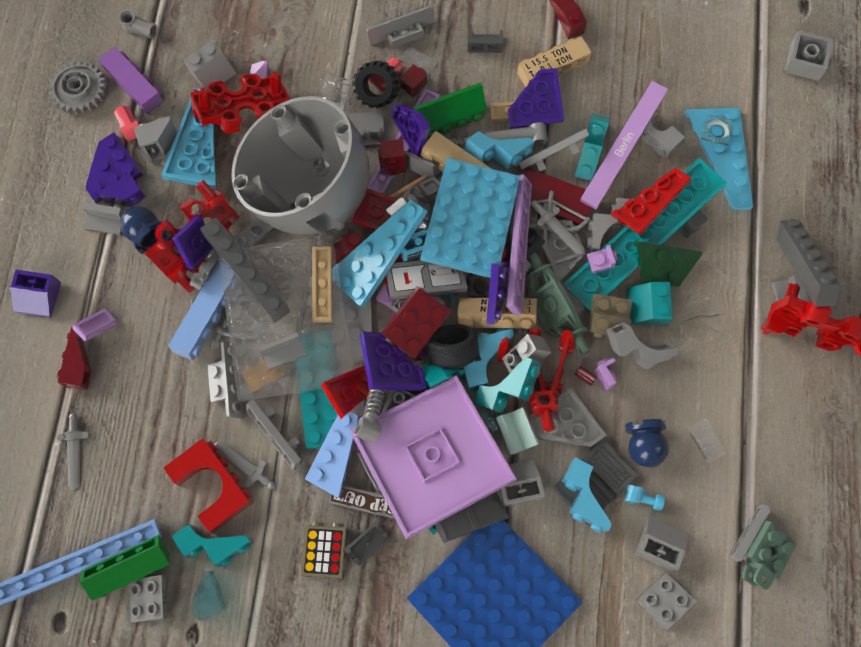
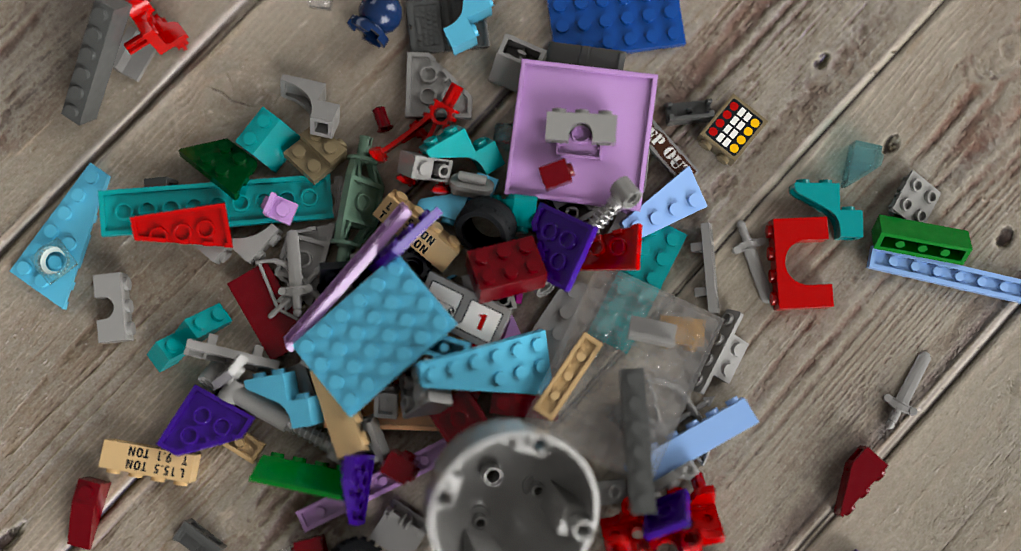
camera: 145 degrees left, 10 degrees up
lavender tile [73,308,118,341] -> none
light aqua panel [496,407,539,455] -> none
lavender tile [580,81,668,210] -> none
lavender bracket [594,358,616,391] -> none
none -> light grey plate [198,354,248,390]
none -> light grey piece [450,171,494,199]
none -> dark red brick [538,158,575,192]
none -> light grey arch [545,108,617,146]

